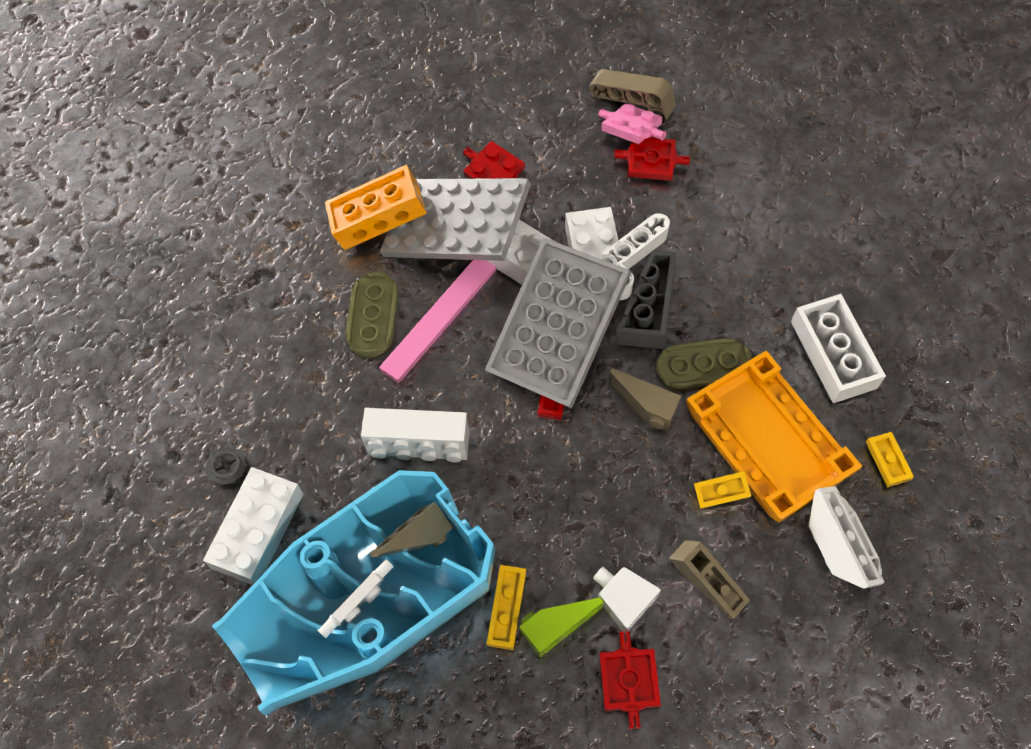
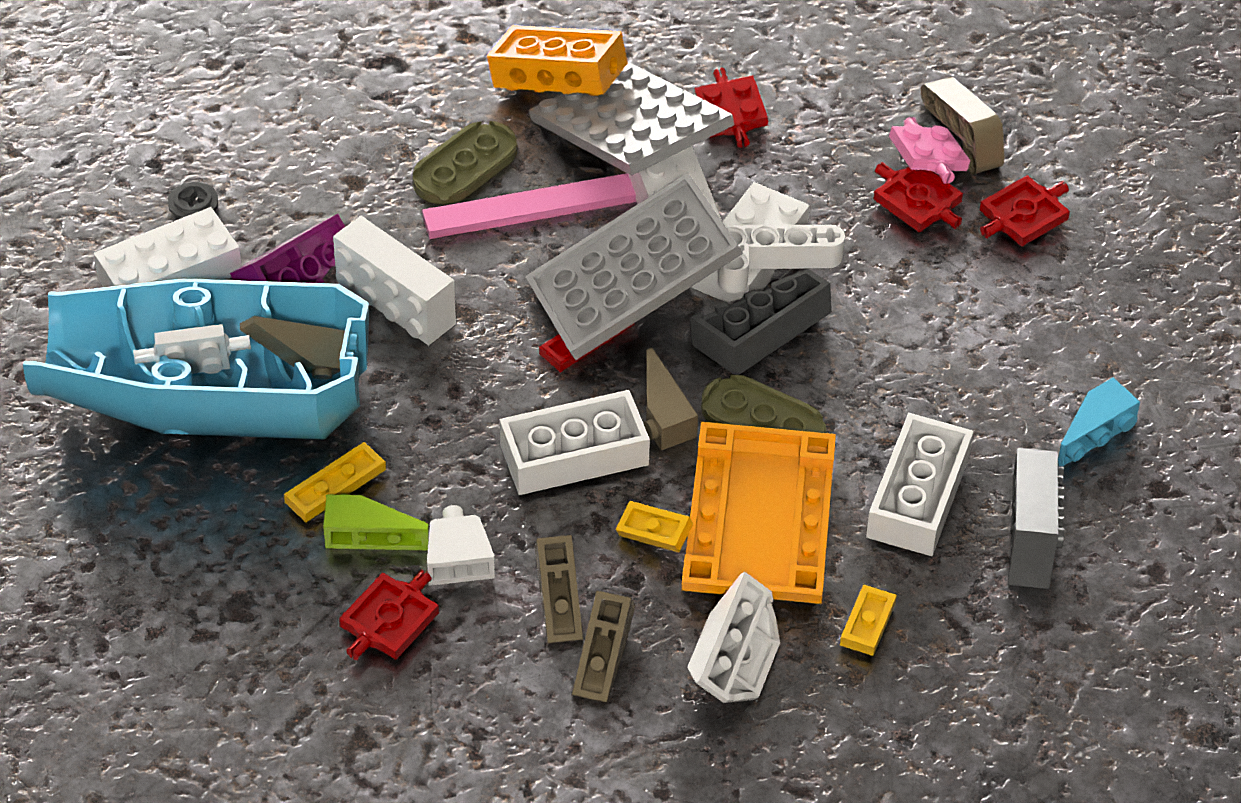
camera: 35 degrees right, 15 degrees down
none -> magenta wedge [230,213,345,283]
none -> white brick [500,390,650,495]
none -> dark tan slope [572,591,635,703]
none -> red plate [979,175,1070,247]
none -> wedge [1008,448,1064,589]
none -> medium azure slope [1058,377,1140,466]

